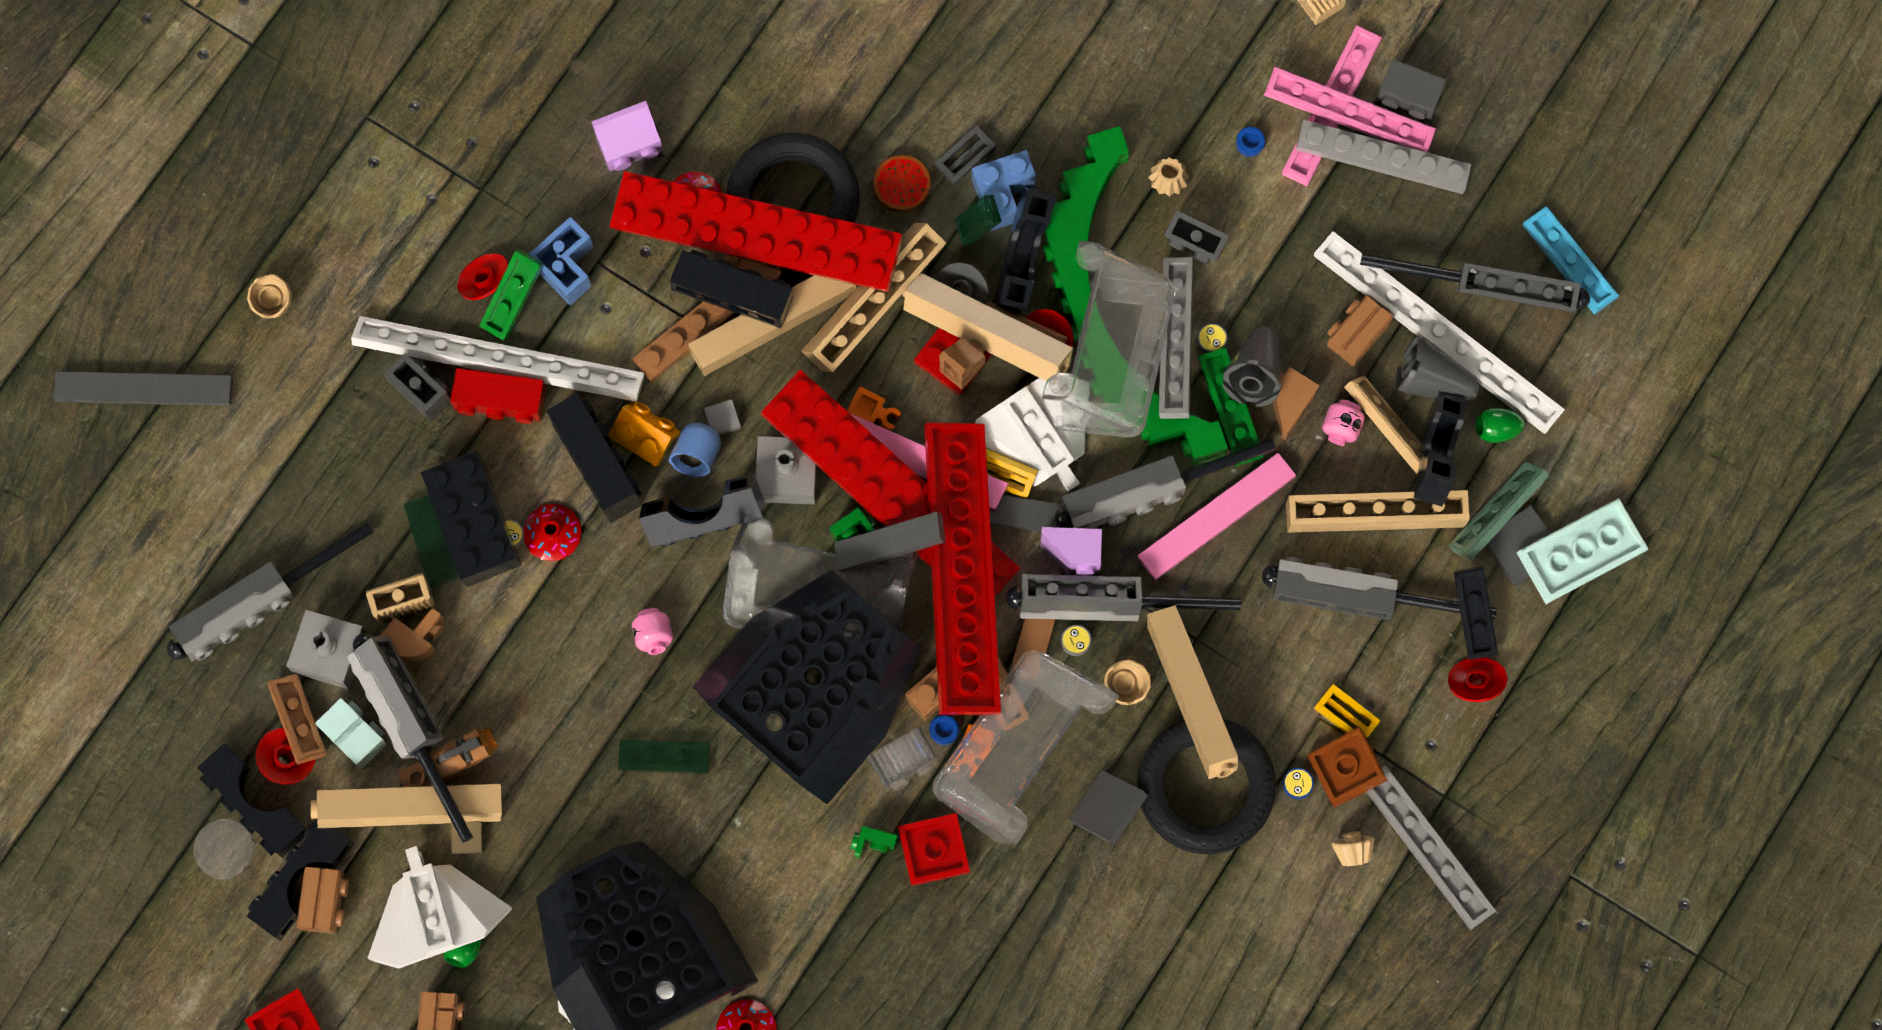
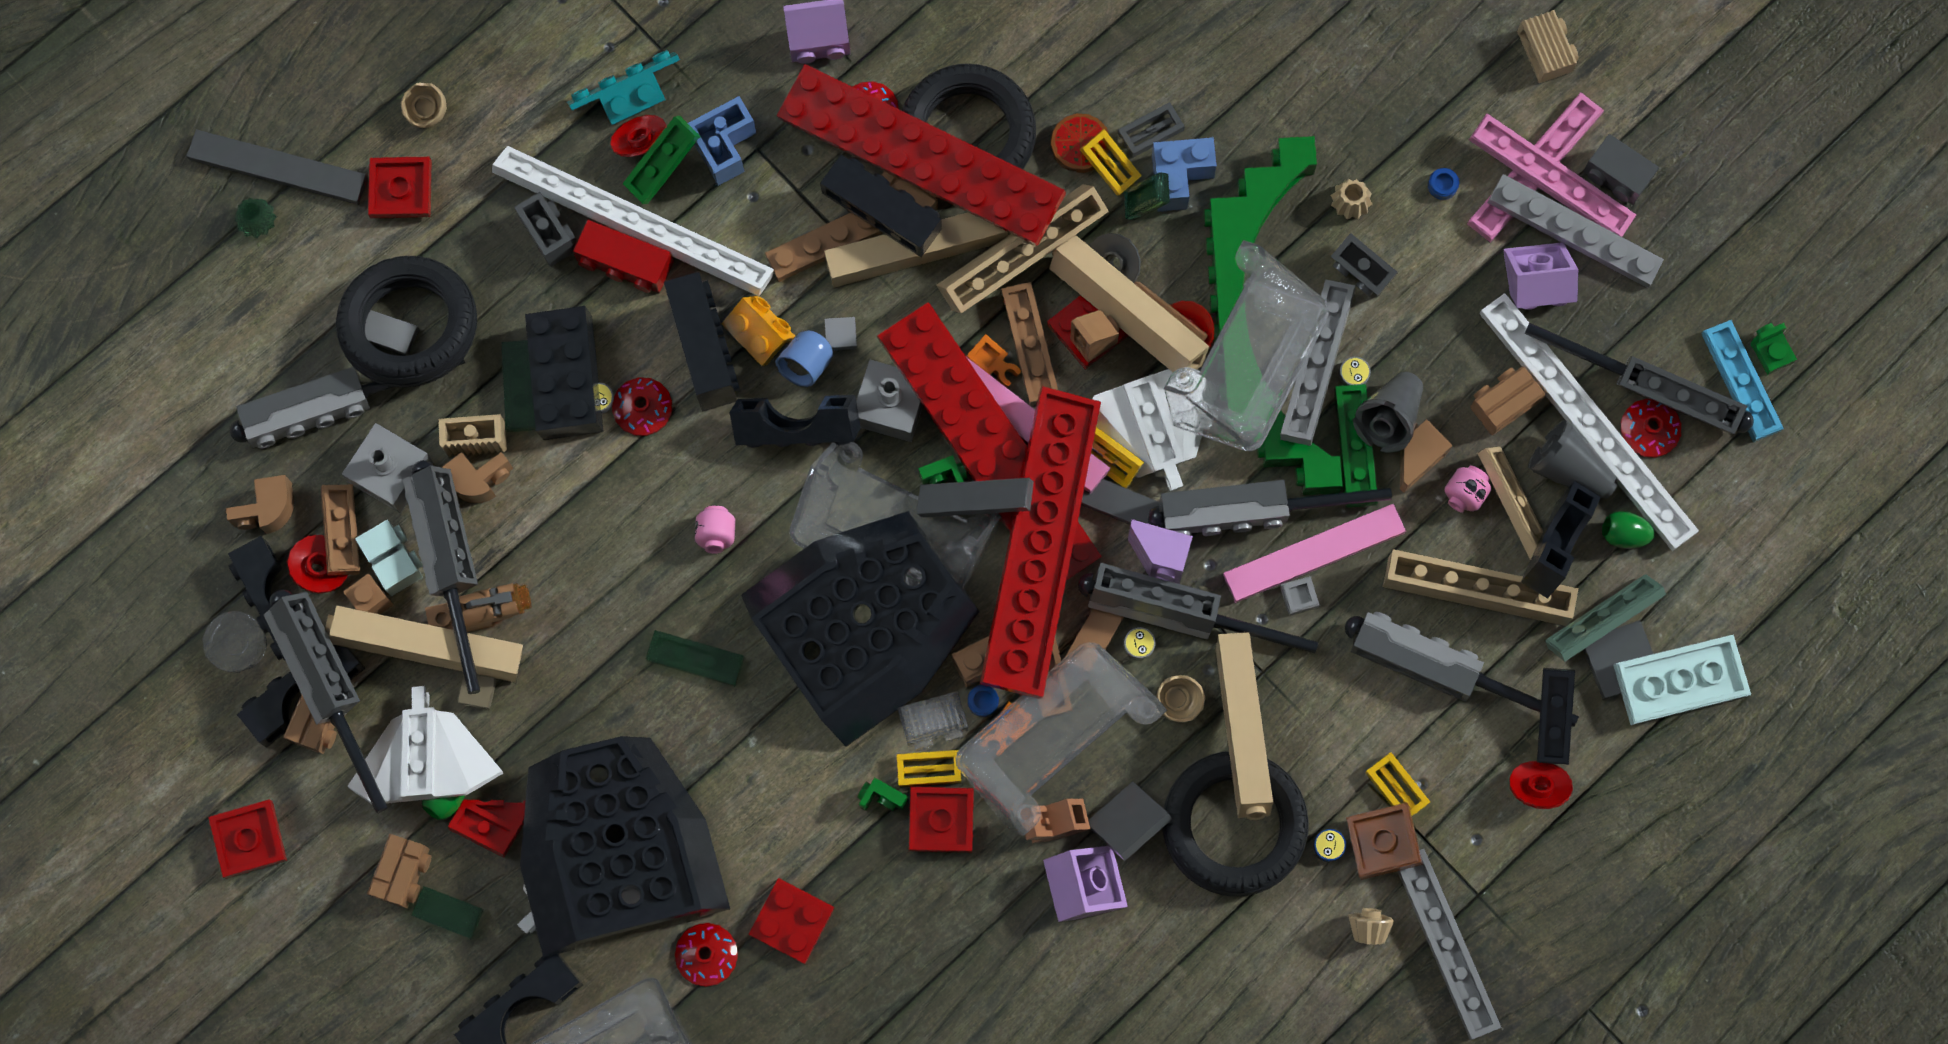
camera: 15 degrees right, 0 degrees up
black arch [994,187,1056,310] -> none
none -> medium nougat brick [226,475,294,534]
none -> clear green piece [235,198,277,239]
none -> dark grey piece [264,589,388,813]
none -> black tyre [336,256,477,388]
none -> medium nougat brick [343,573,394,615]
none -> light grey tile [365,310,419,356]
none -> red plate [368,156,432,219]
none -> red wing [448,799,526,858]
none -> teal bracket [567,50,680,125]
none -> red plate [748,878,835,965]
none -> yellow tile [897,750,961,787]
none -> medium nougat plate [1001,282,1058,405]
none -> nougat brick [1019,799,1090,843]
none -> lavender slope [1043,846,1128,922]
none -> yellow tile [1079,129,1142,196]
none -> light grey tile [1280,576,1320,616]
none -> lavender slope [1504,243,1578,309]
none -> red dish [1620,398,1681,458]
none -> green bracket [1750,323,1797,375]

